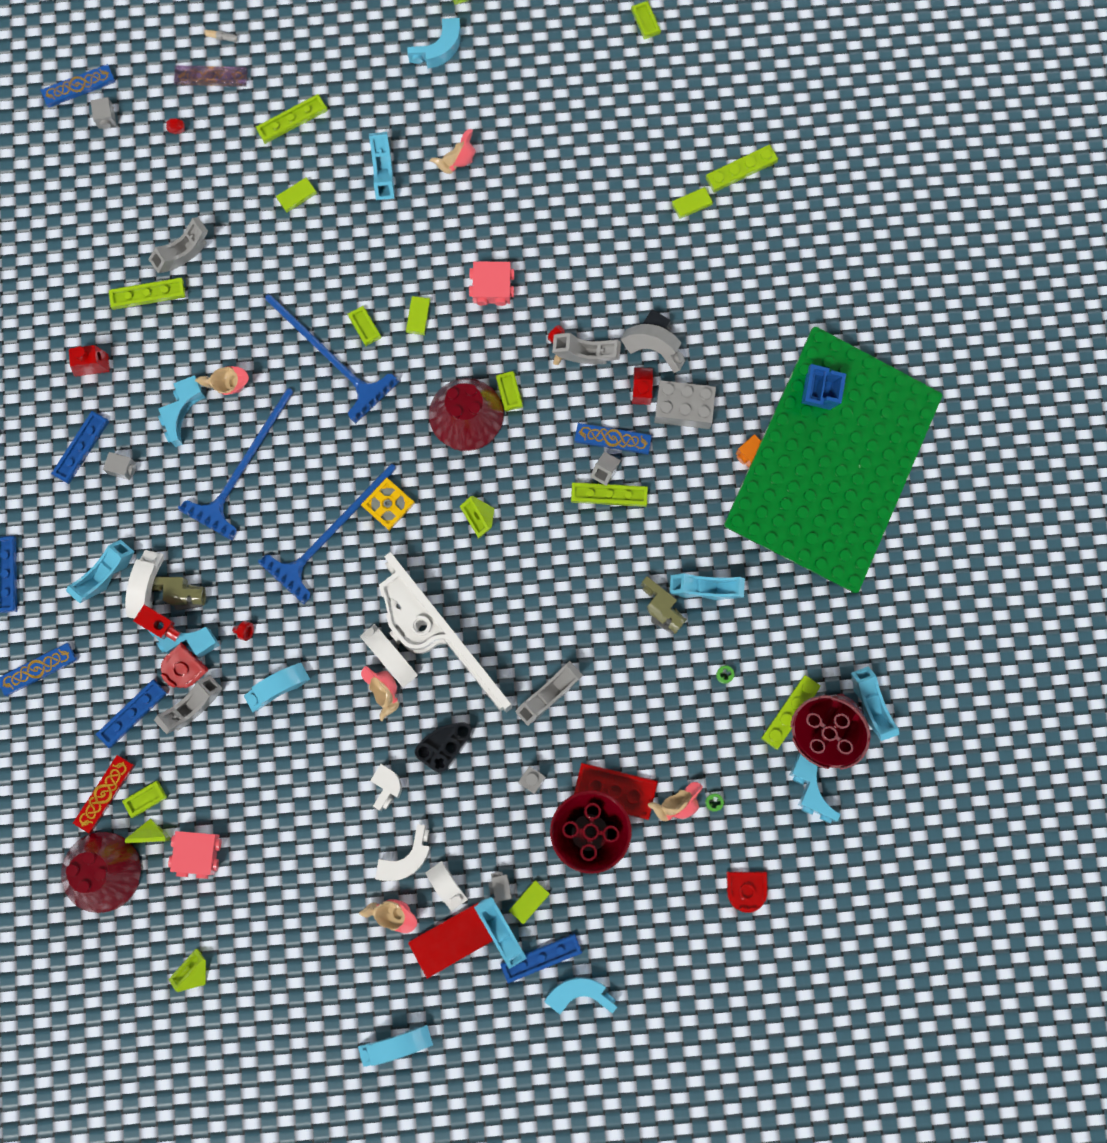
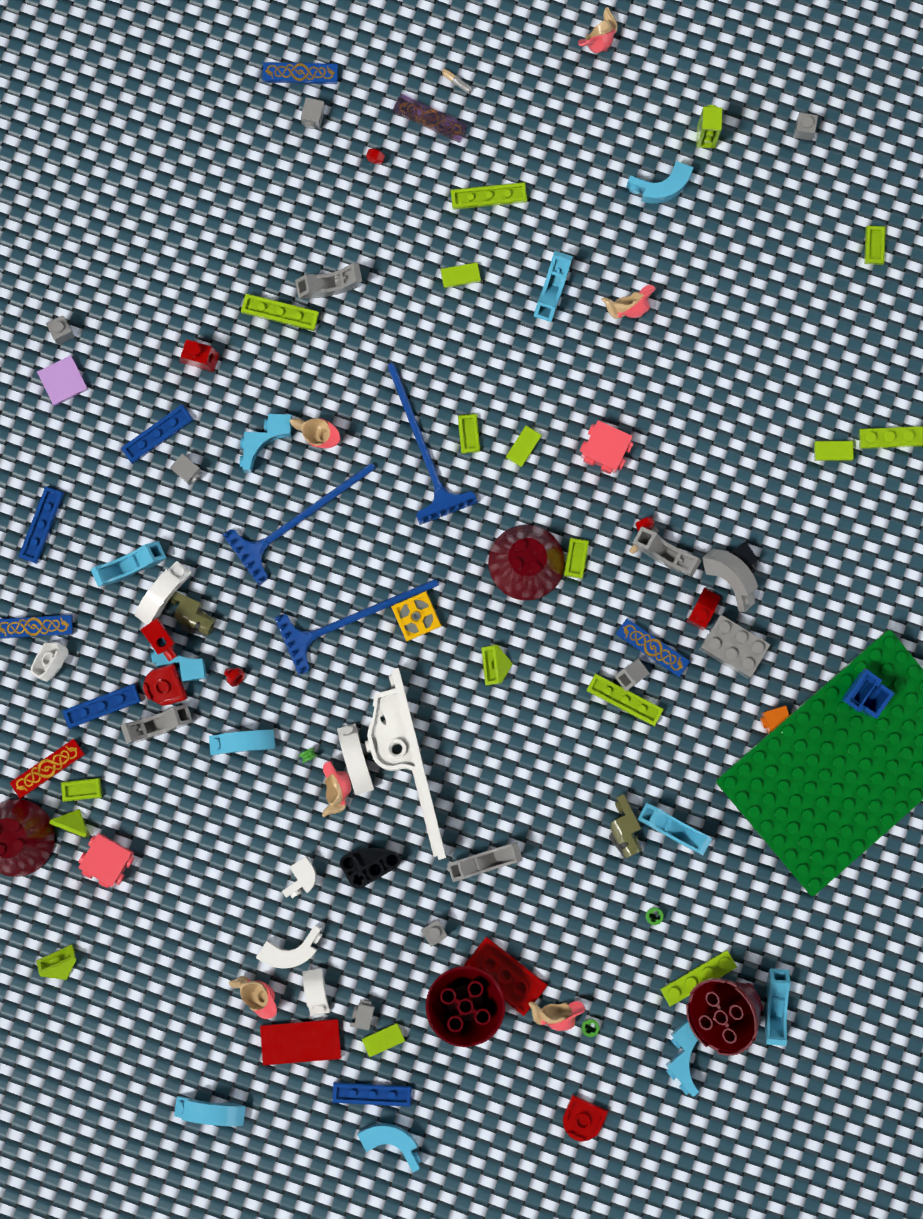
camera: 25 degrees right, 5 degrees up
medium azure arch [474,897,527,969] -> none
none -> white piece [31,642,69,682]
none -> bright green bush [299,747,318,764]

